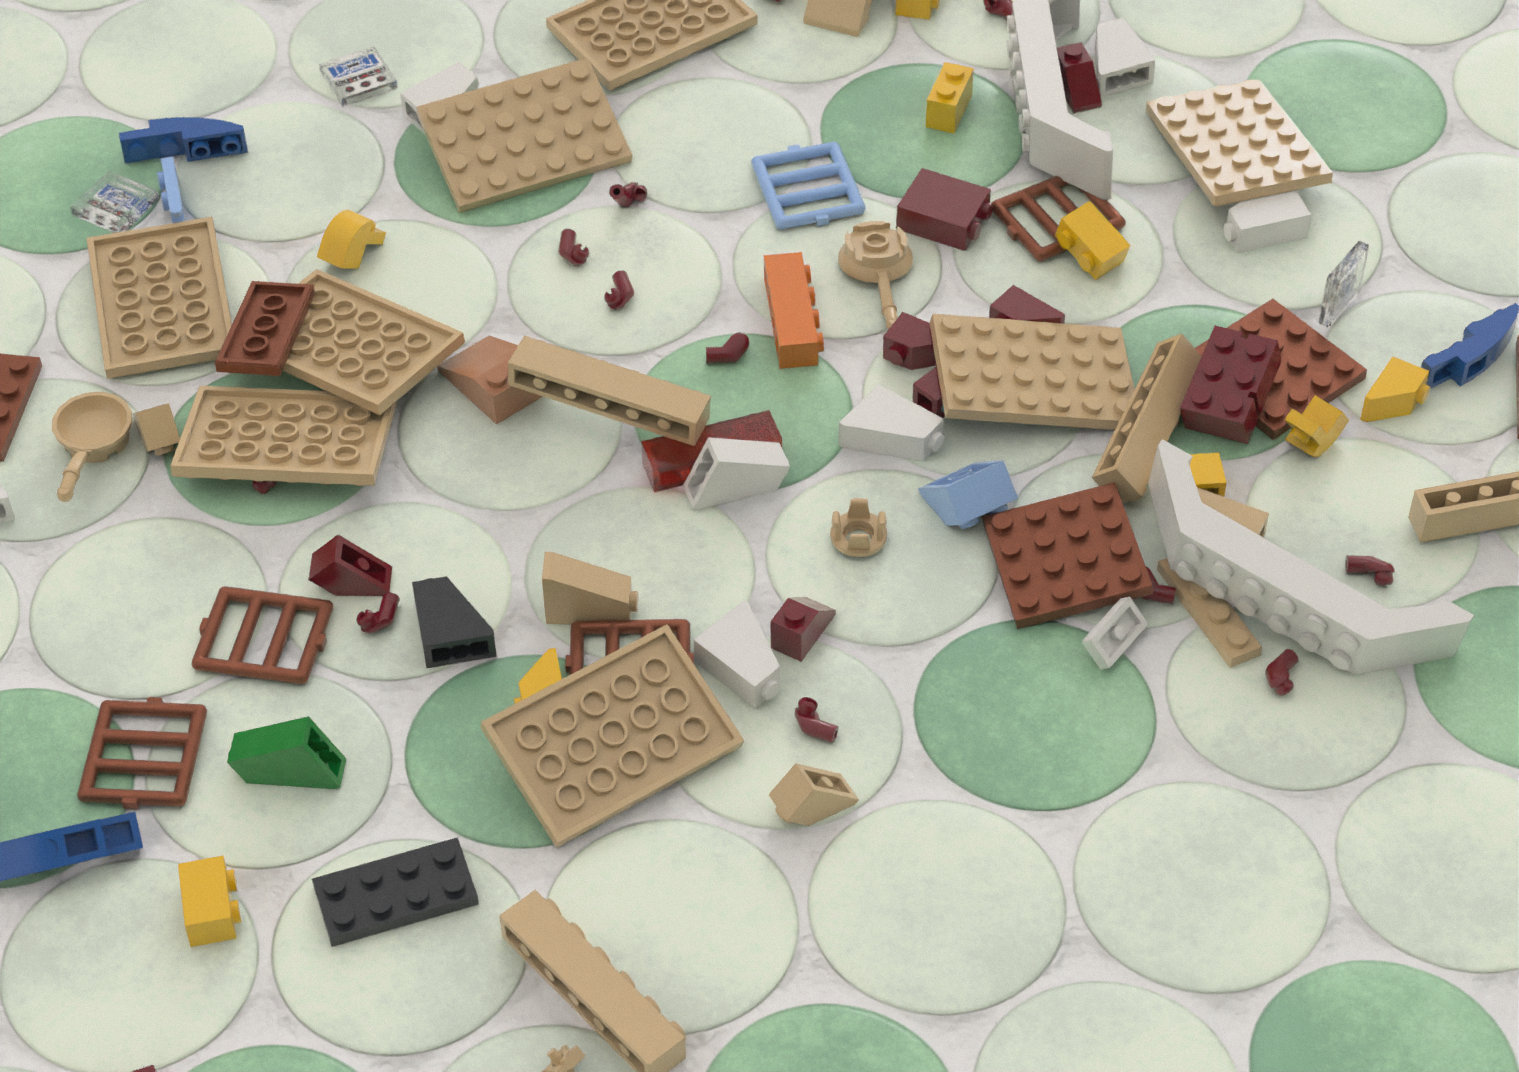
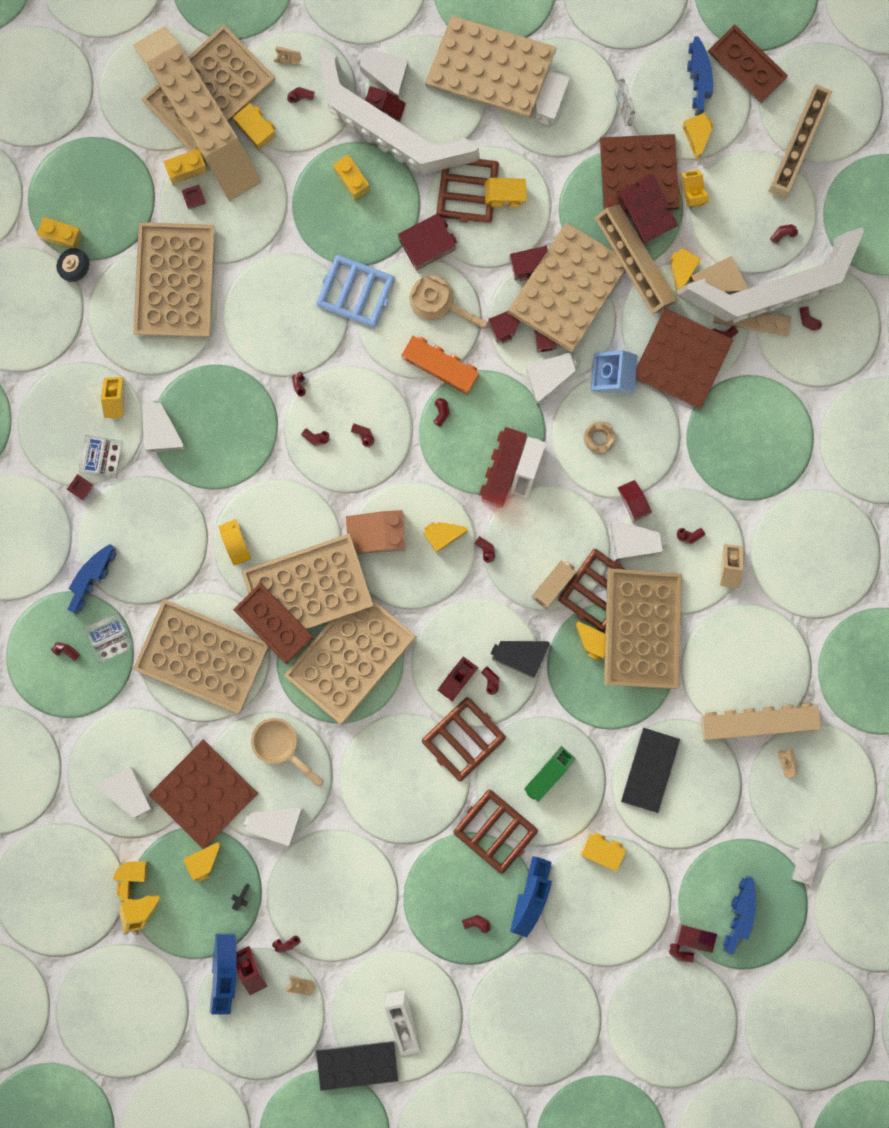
camera: 55 degrees left, 35 degrees up
tan slope [132,403,180,456] -> none
light blue hinge [157,156,185,223] -> none
tan plate [416,57,633,213] -> none
tan brick [508,335,711,446] -> none
white plate [1082,597,1148,670] -> none
none -> dark red arm [51,642,80,661]
none -> dark red plate [66,474,94,501]
none -> yellow slope [101,377,124,419]
none -> yellow slope [423,522,468,553]
none -> dark red arm [474,536,496,563]

